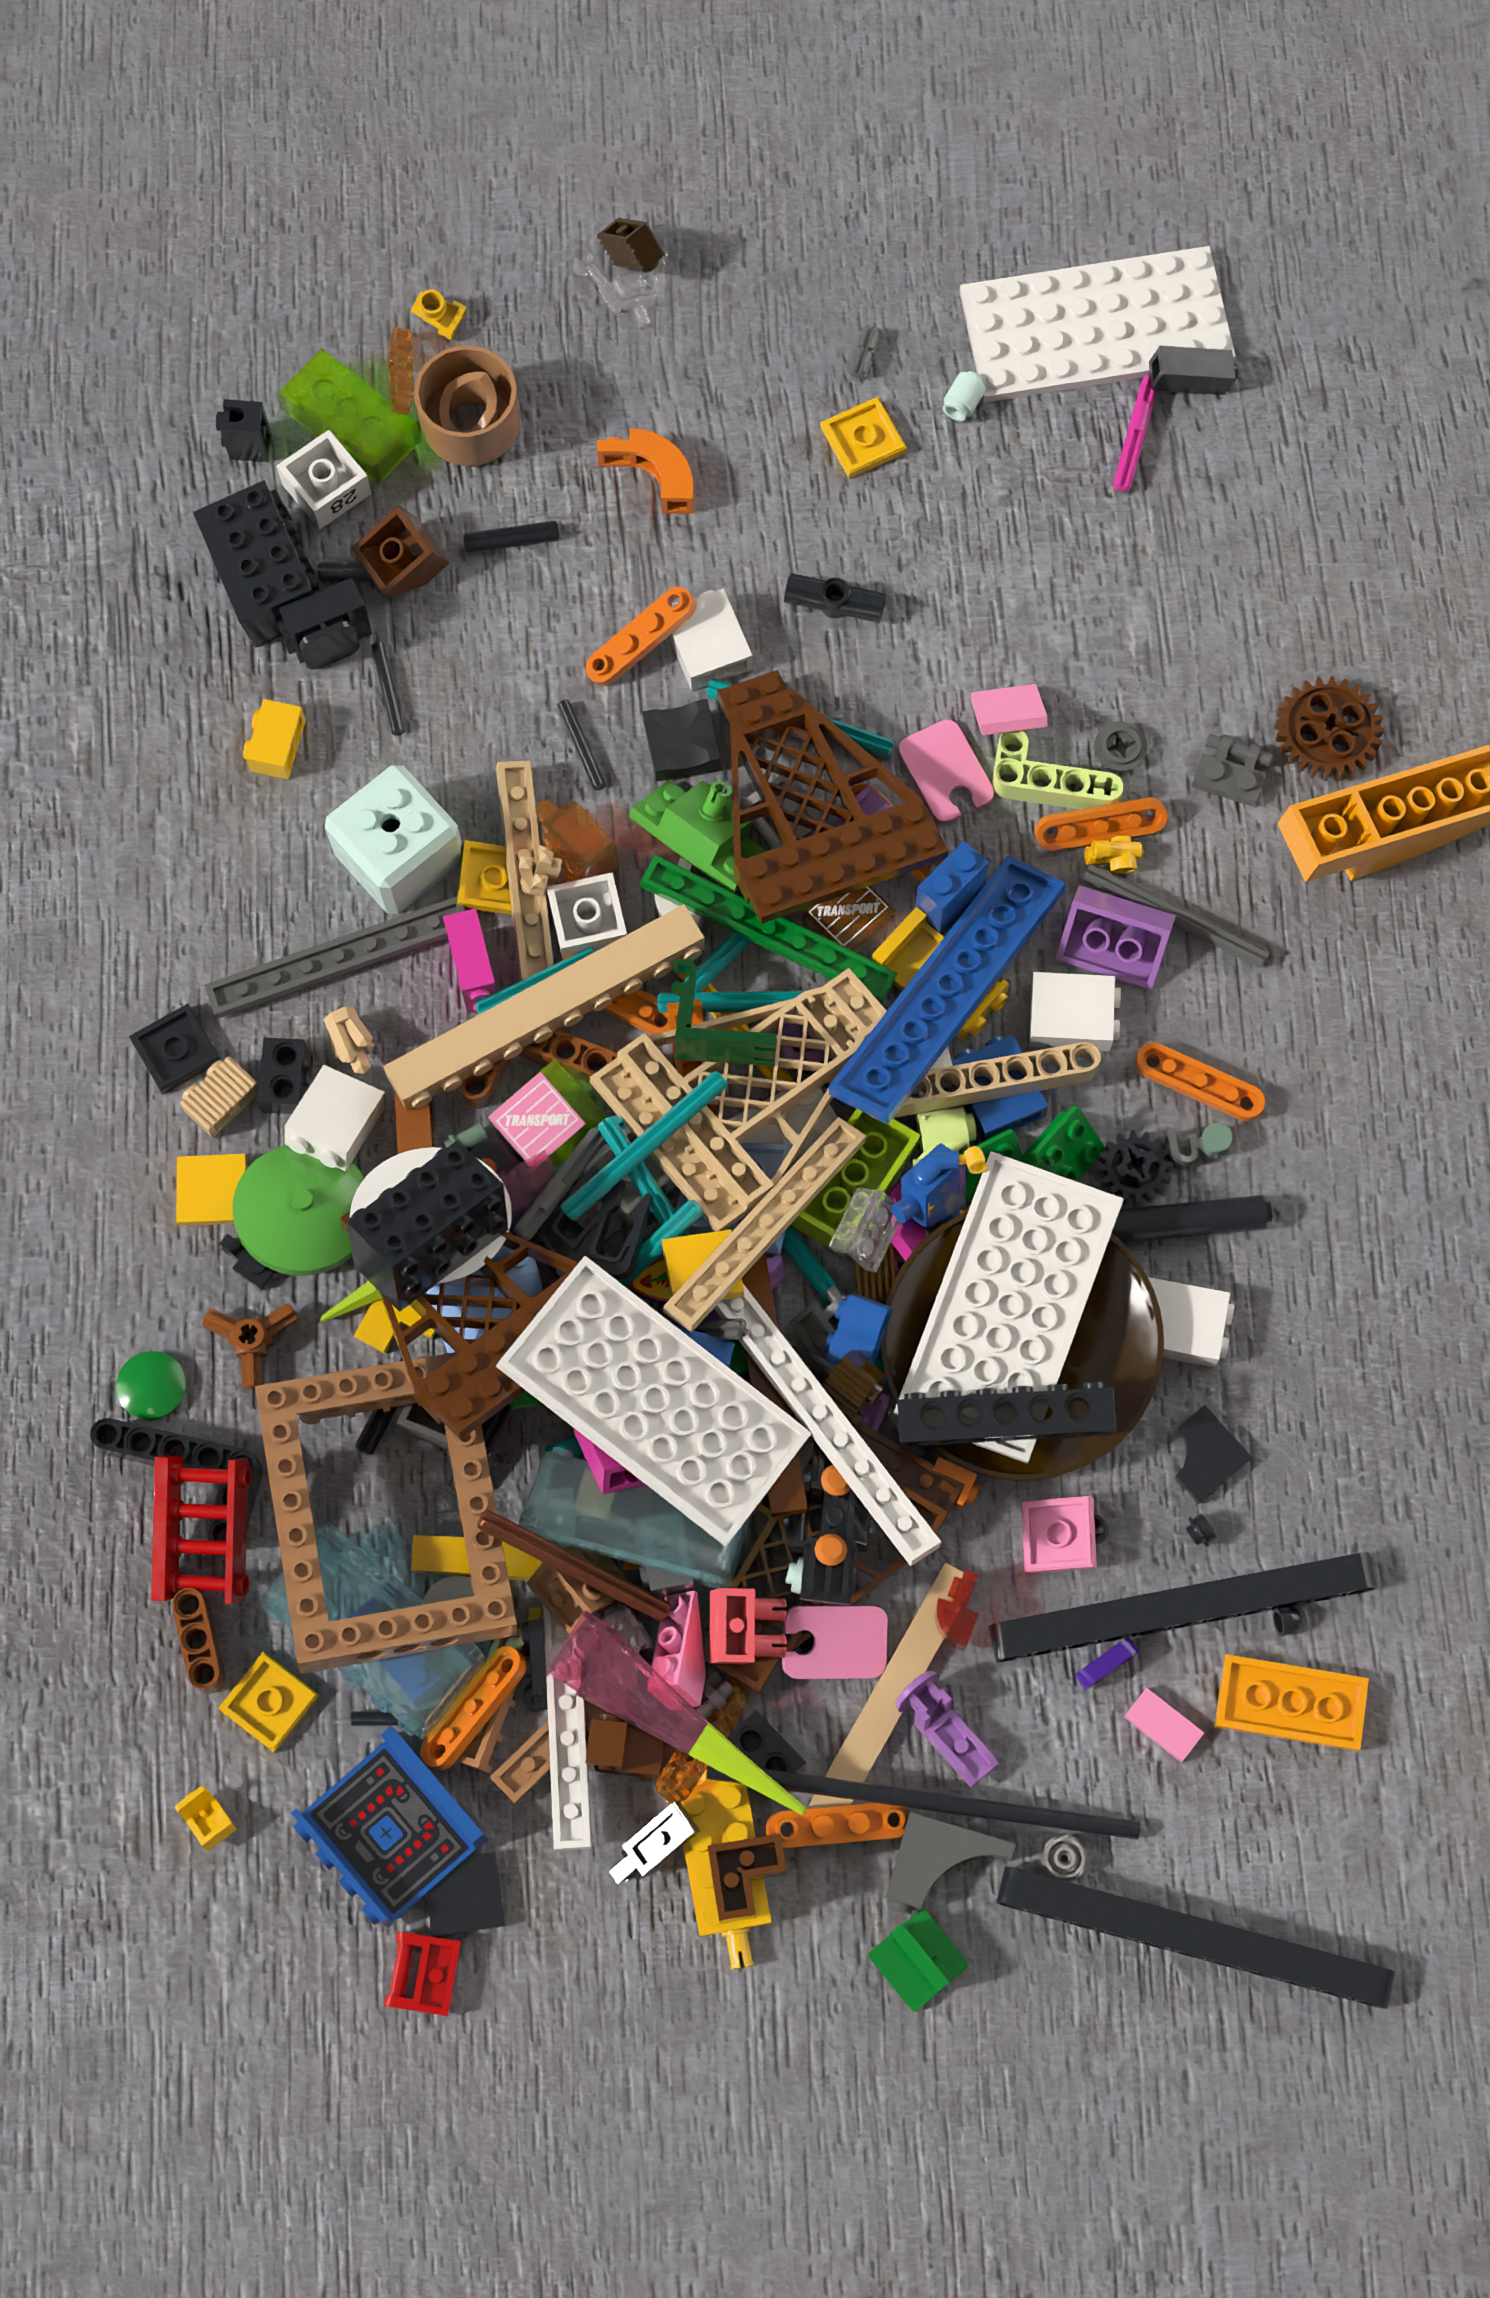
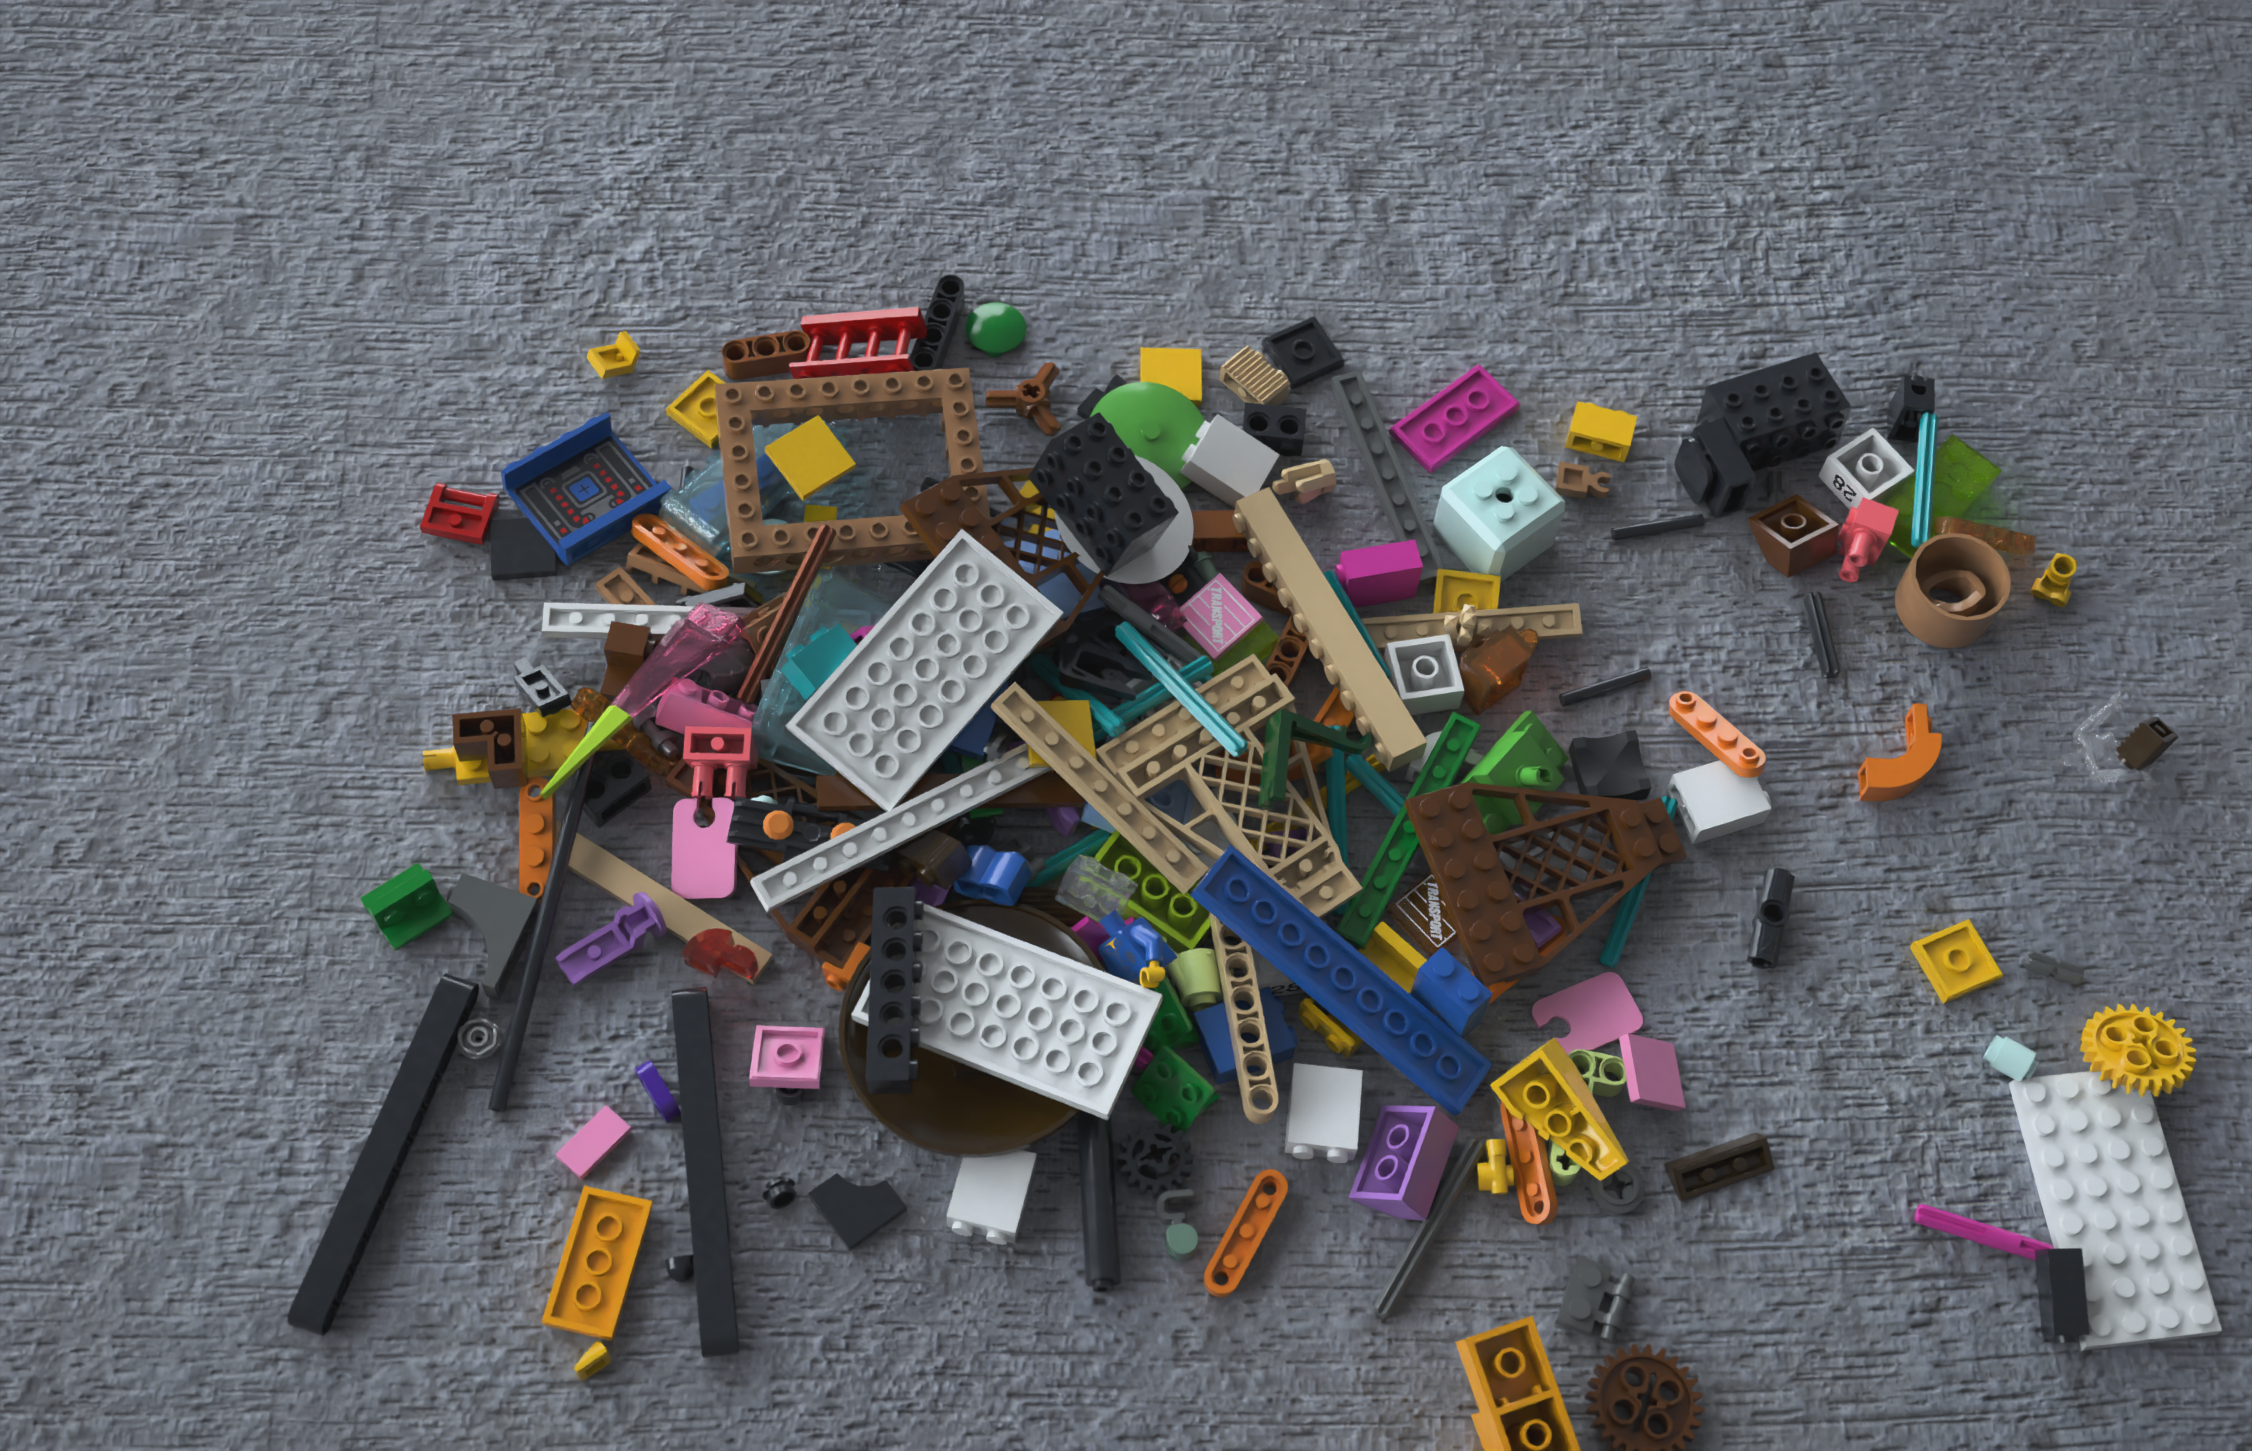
camera: 85 degrees right, 10 degrees down
none -> yellow slope [574,1340,612,1381]
none -> yellow tile [765,415,856,501]
none -> teal brick [780,623,857,700]
none -> dark pink tile [1389,364,1521,474]
none -> yellow wedge [1490,1037,1629,1181]
none -> medium nougat plate [1555,461,1611,499]
none -> dark brown slope [1664,1133,1775,1201]
none -> coral brick [1838,497,1899,582]
none -> teal axle [1911,412,1939,548]
none -> yellow gear [2080,1004,2196,1097]

